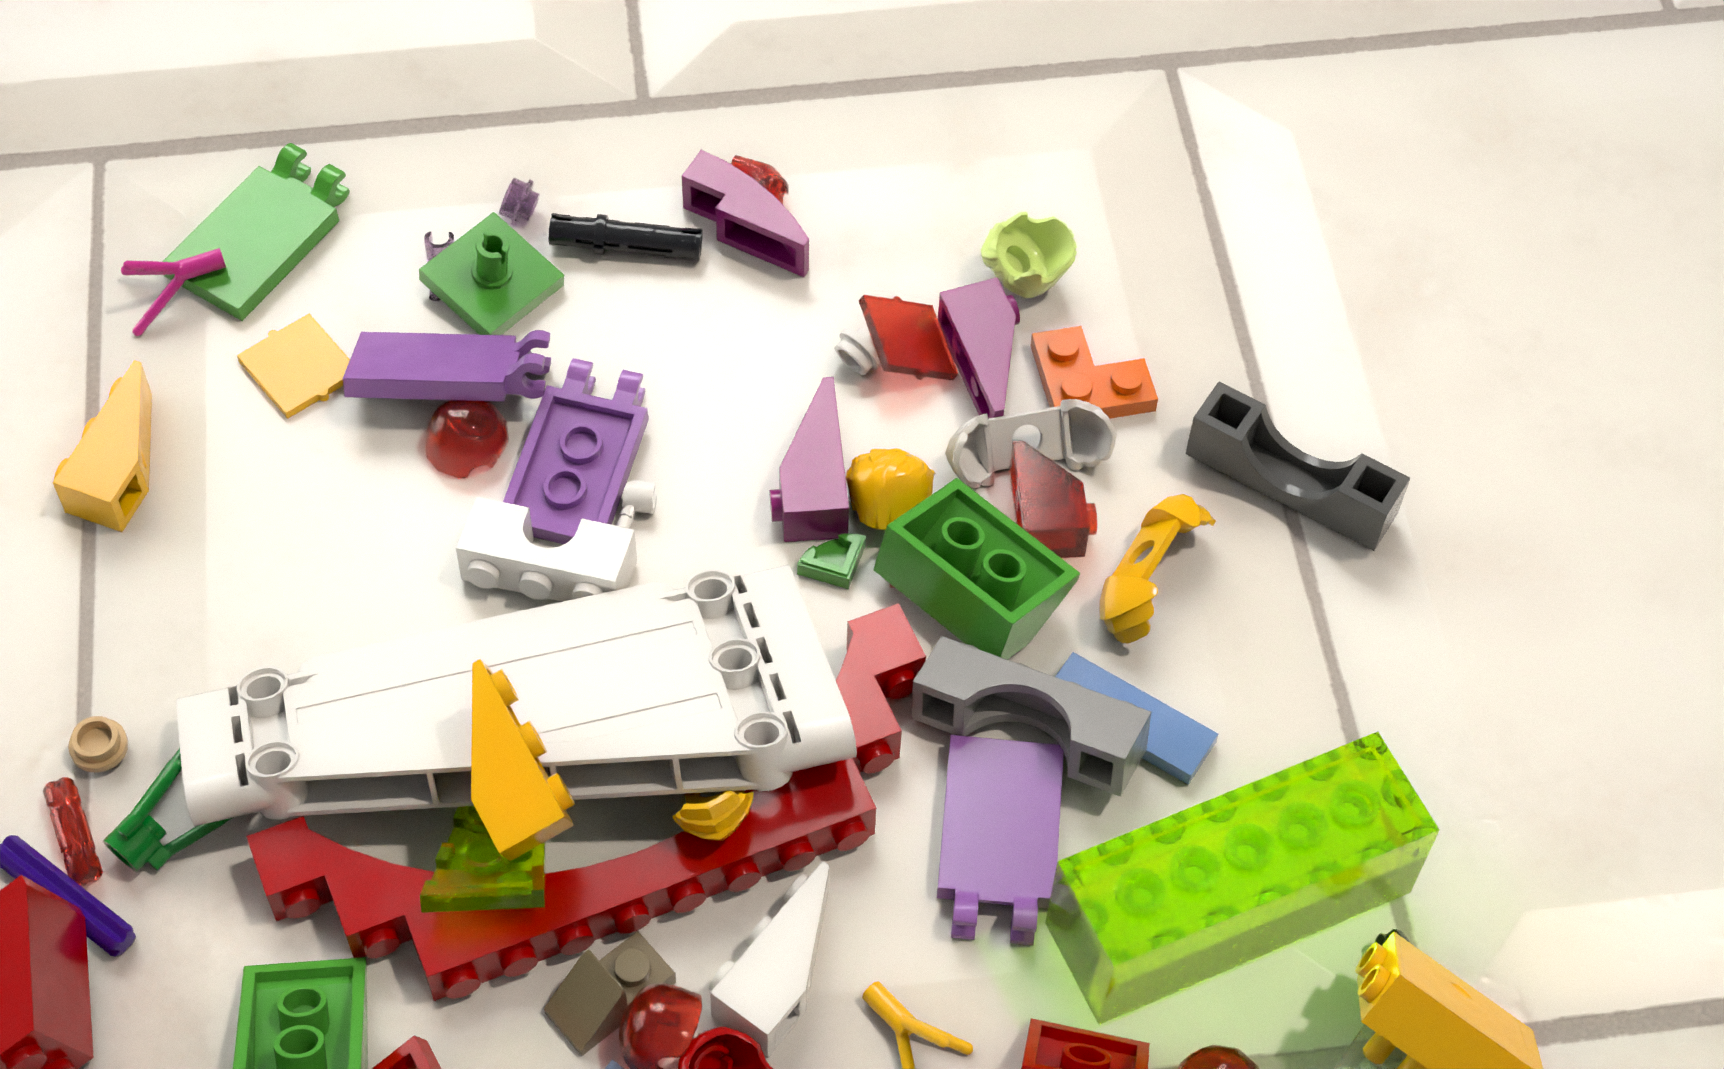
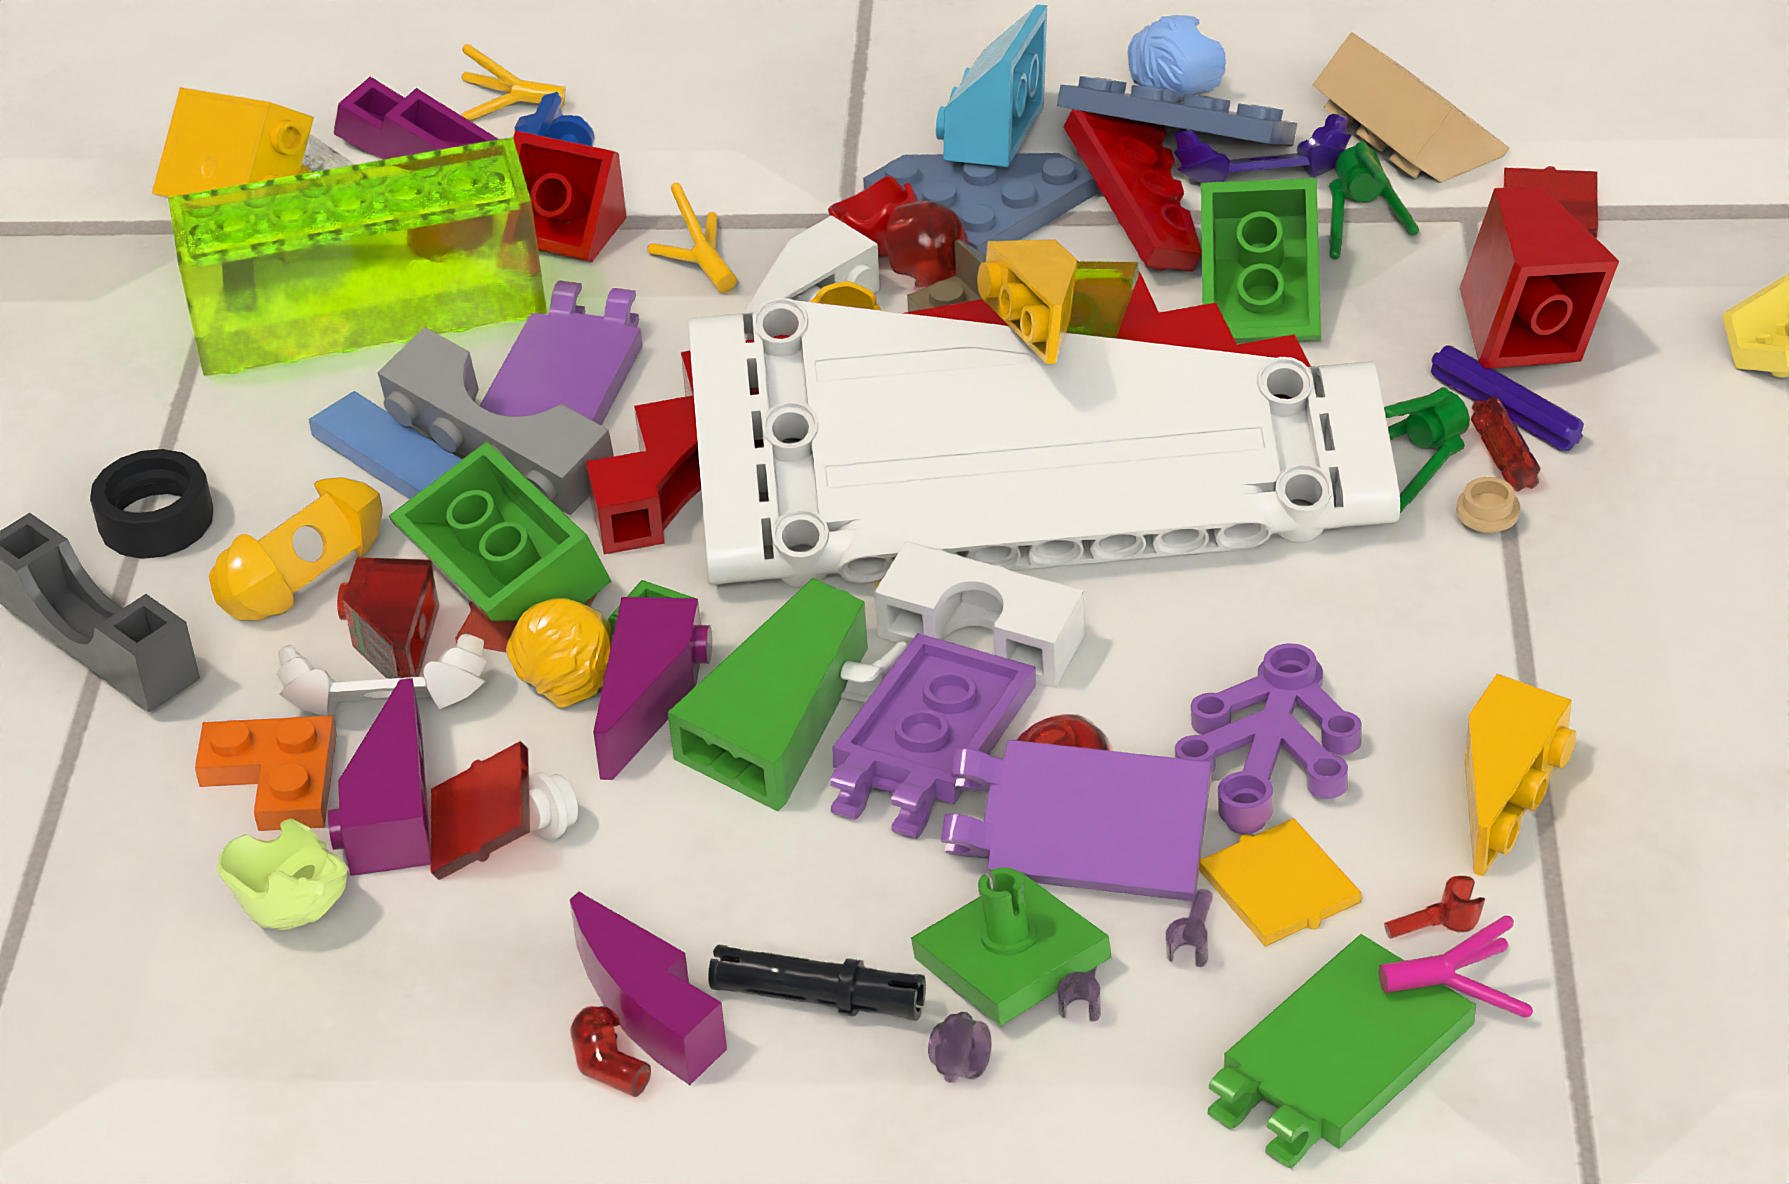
camera: 165 degrees left, 15 degrees down
none -> black tyre [90,449,213,559]
none -> bright green slope [668,578,868,812]
none -> clear purple hand [1165,889,1213,967]
none -> medium lavender plant [1175,643,1362,834]
none -> clear red hand [1384,875,1485,939]

